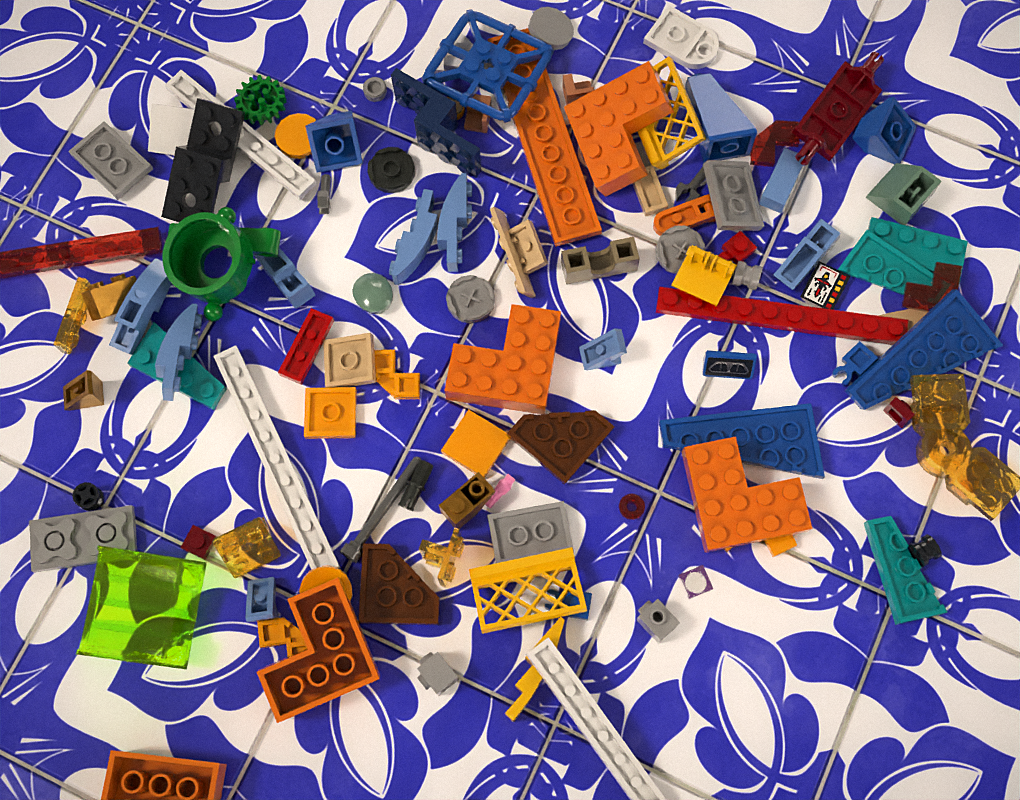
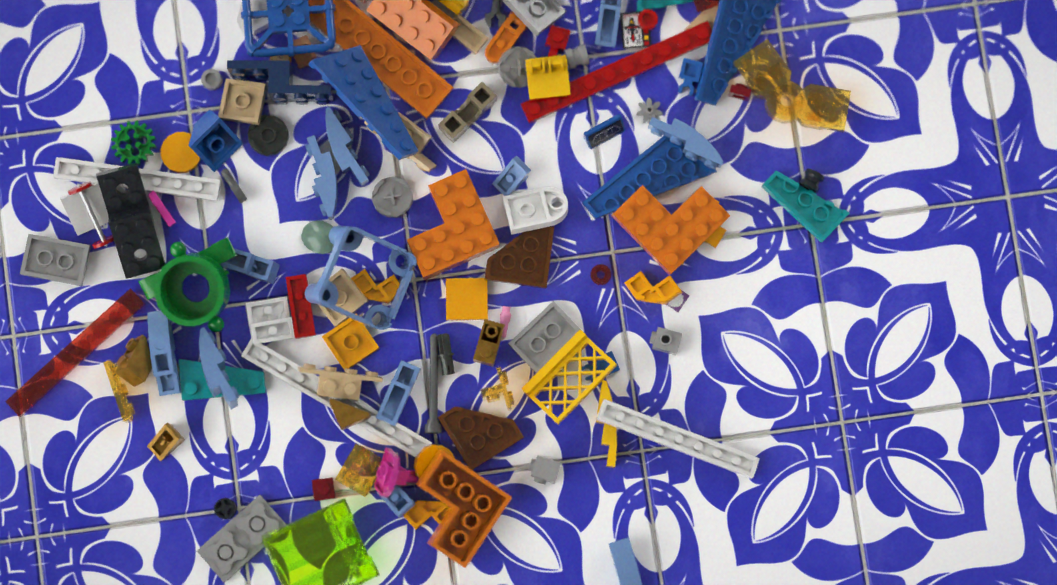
camera: 40 degrees left, 10 degrees up
none -> axle [68,181,114,249]
none -> dark pink tile [148,191,177,227]
none -> tan tile [218,78,267,125]
none -> white slope [245,296,295,345]
none -> tan bracket [298,363,383,400]
none -> medium blue piece [305,225,417,330]
none -> blue wing [308,45,418,160]
none -> pearl gold slope [329,398,371,430]
none -> dark pink piece [374,448,419,498]
none -> medium blue slope [376,360,421,426]
none -> white tile [503,187,568,235]
none -> light orange tile [624,271,682,305]
none -> light grey plant [636,98,663,124]
none -> red tile [637,9,658,31]
none -> medium blue slope [648,117,724,169]

